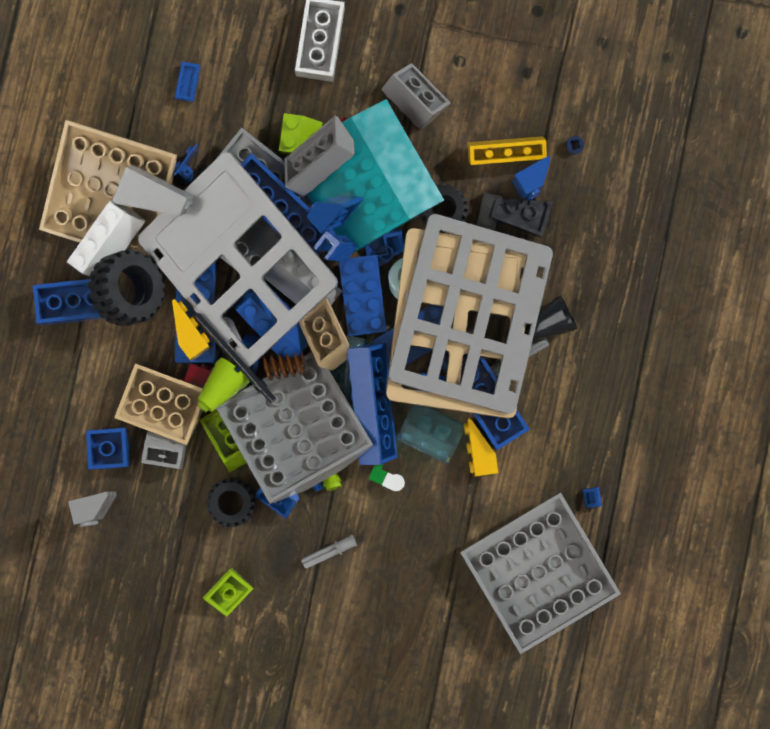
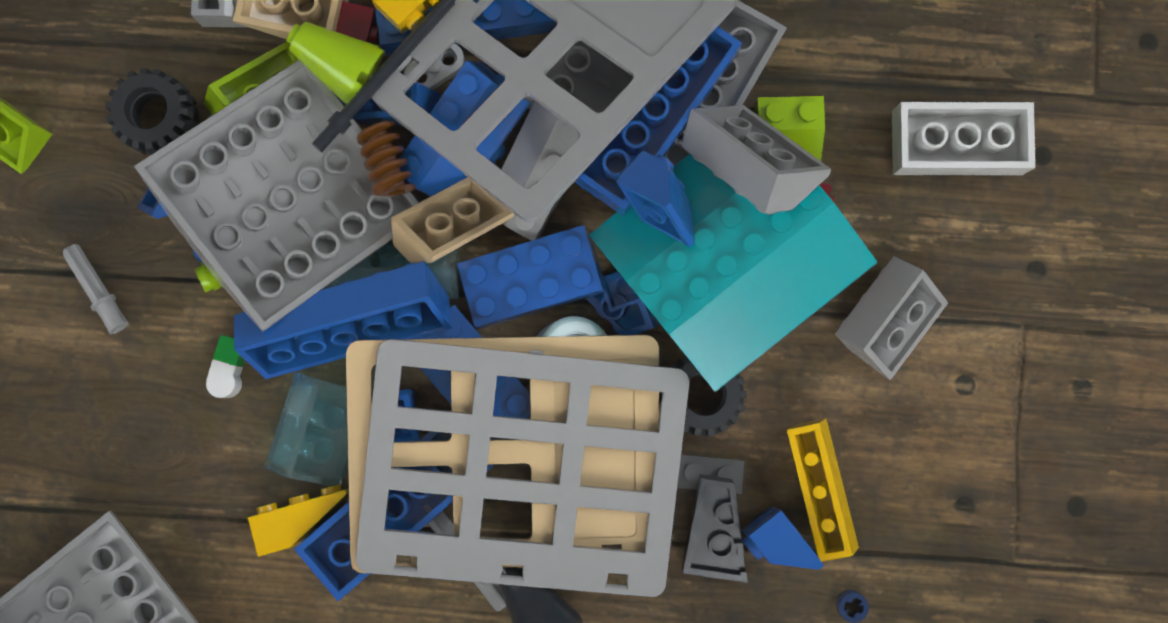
camera: 85 degrees right, 0 degrees up
blue window [313,230,358,261] -> none

